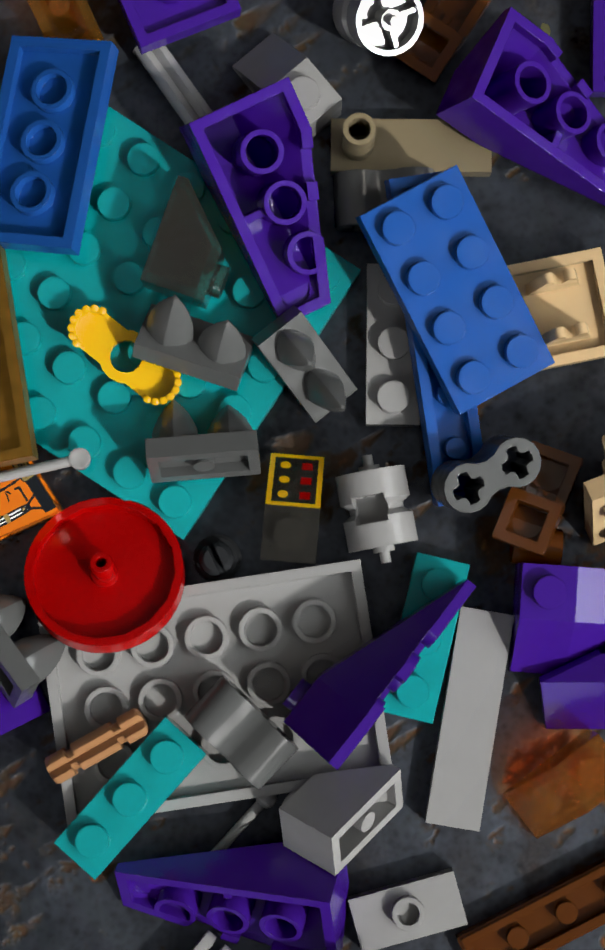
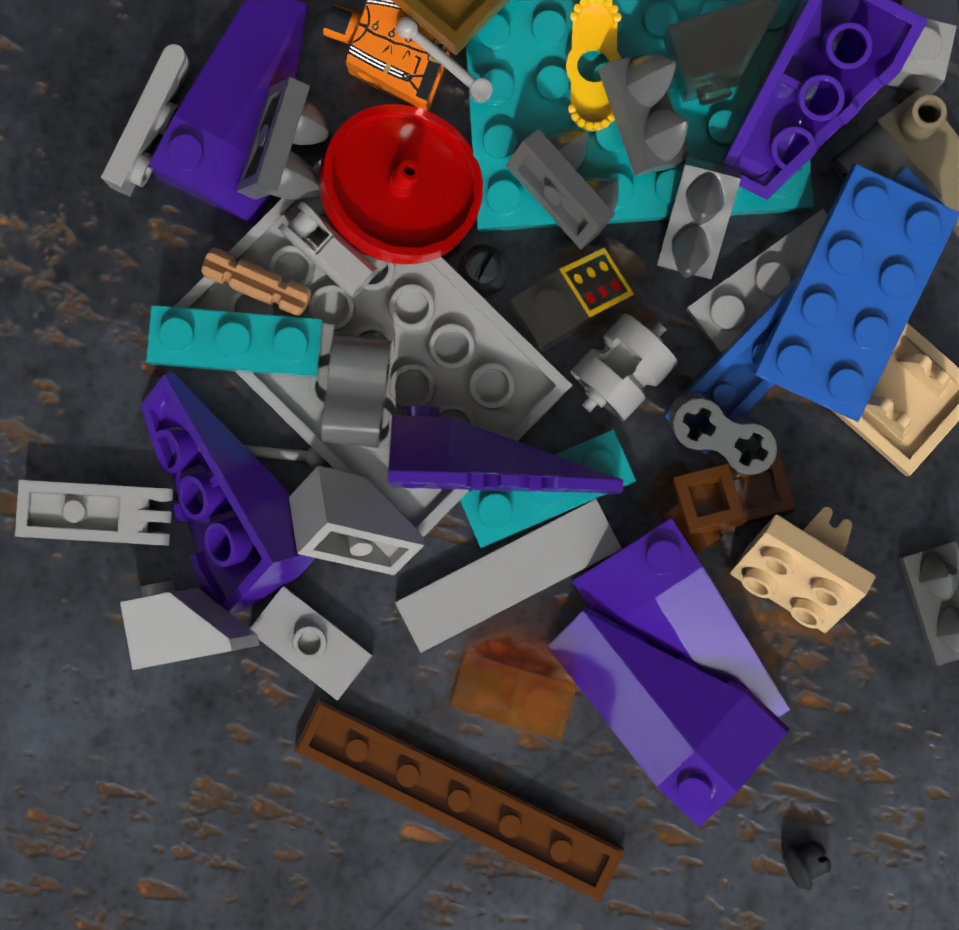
camera: 50 degrees right, 0 degrees up
none -> light grey bar [278,202,378,298]

